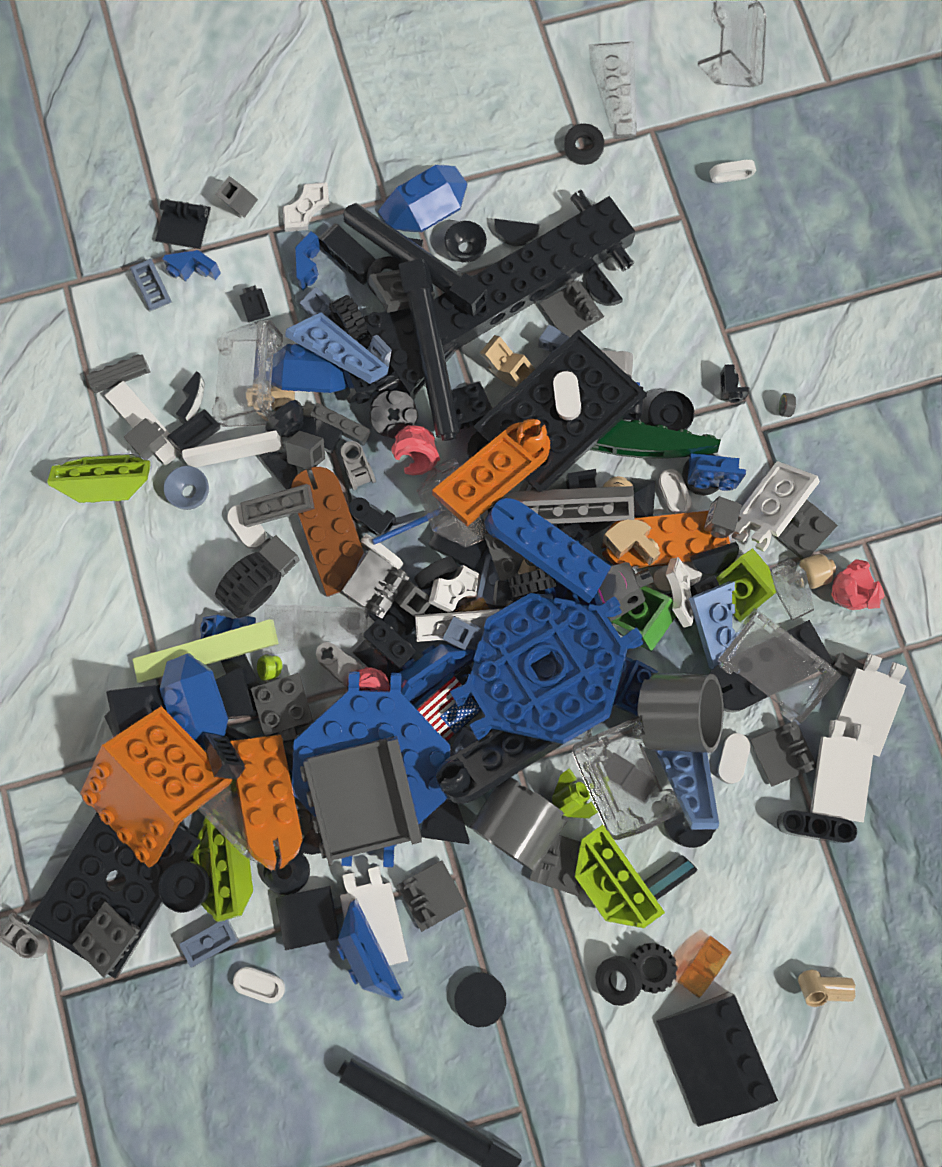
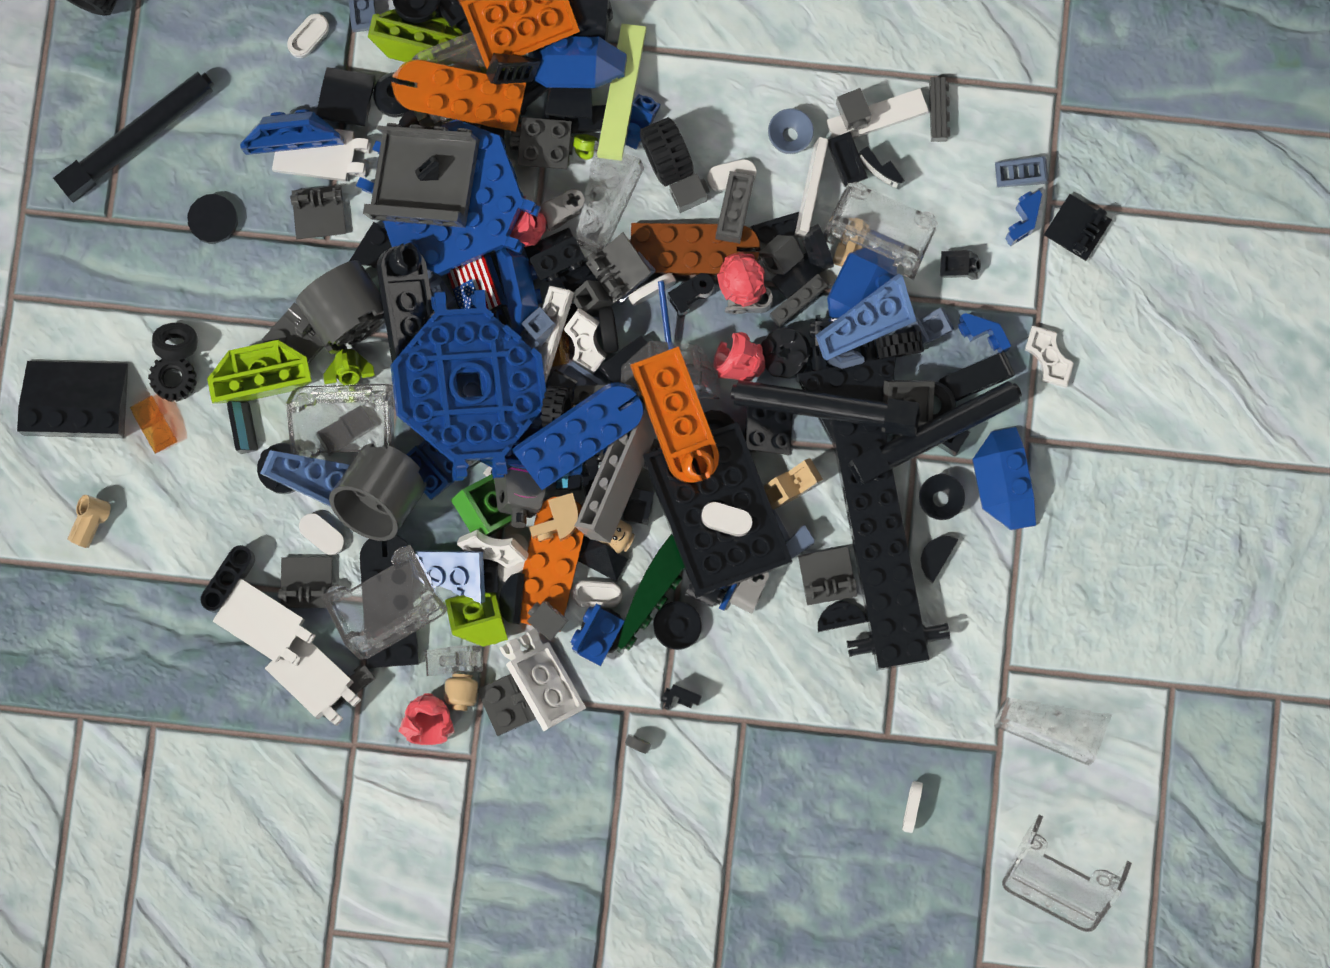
camera: 115 degrees right, 5 degrees up
lime wedge [47,455,151,503] -> none
dark grey brick [215,176,258,218] -> none
black tyre [564,123,605,165] -> none
none -> black slope [415,155,439,181]
none -> coral helmet [717,252,766,307]

